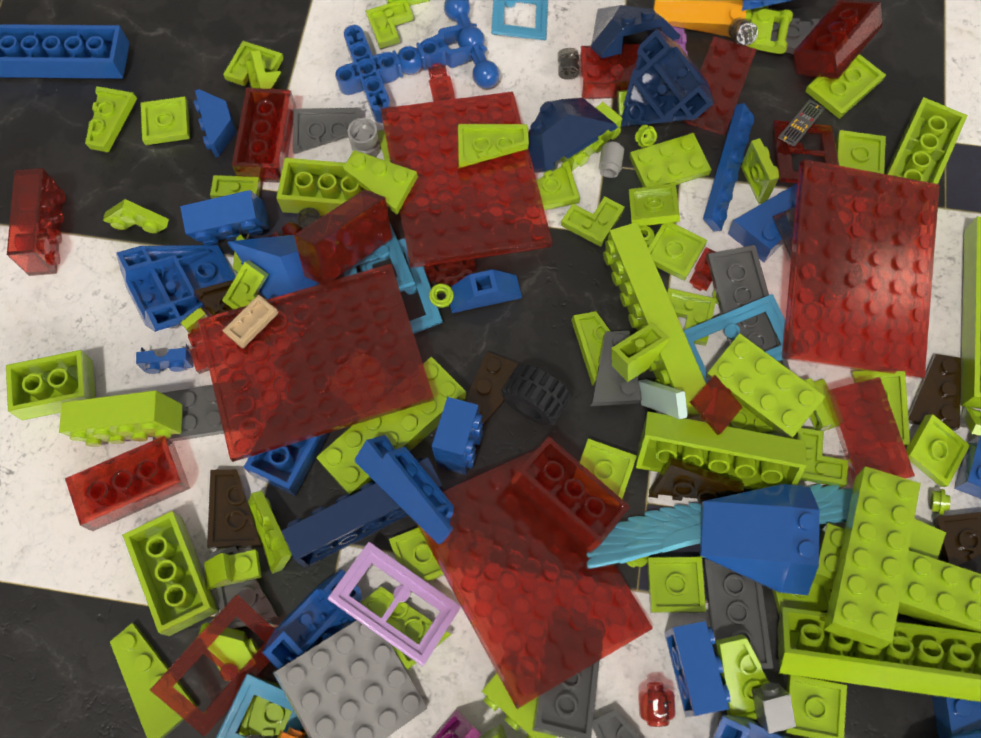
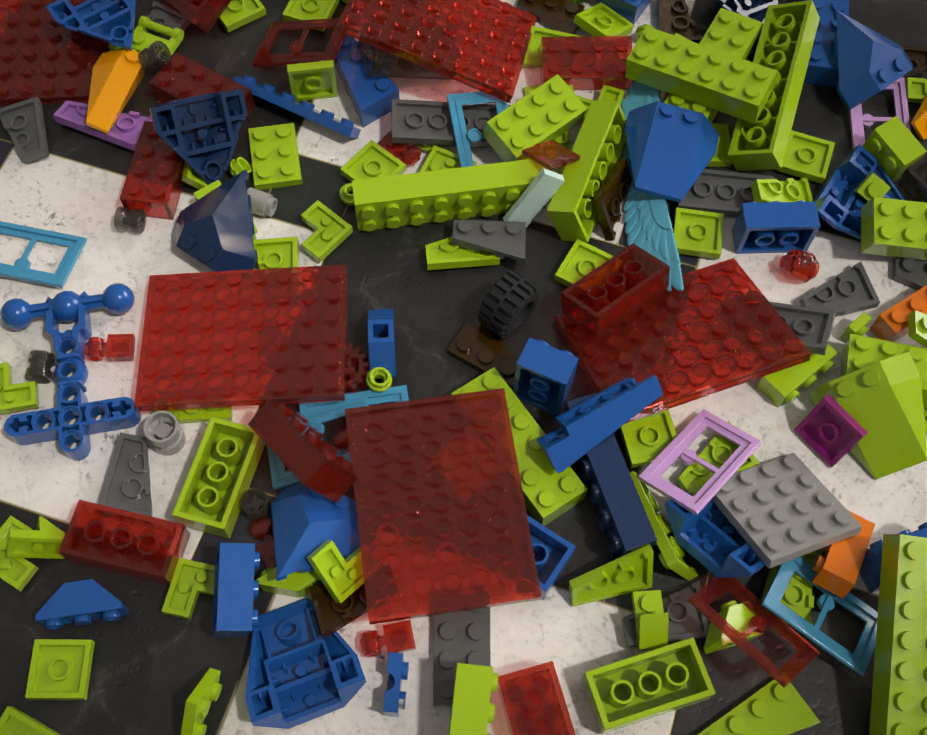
camera: 85 degrees left, 5 degrees down
lime tile [181,308,210,335] -> none
dark brown wing [207,469,262,549] -> none
tan plate [222,295,278,349] -> none
lime wing [343,150,418,214] -> none
lime wing [458,124,529,168] -> none
dark blue wedge [591,5,680,58] -> none
lime slope [612,322,669,382] -> none
lime plate [629,184,680,226] -> none
brick [752,683,796,734] -> none
dark grey sticker [778,99,825,146] -> none
none -> clear smoke wheel [25,350,56,384]
none -> lime wing [630,471,698,581]

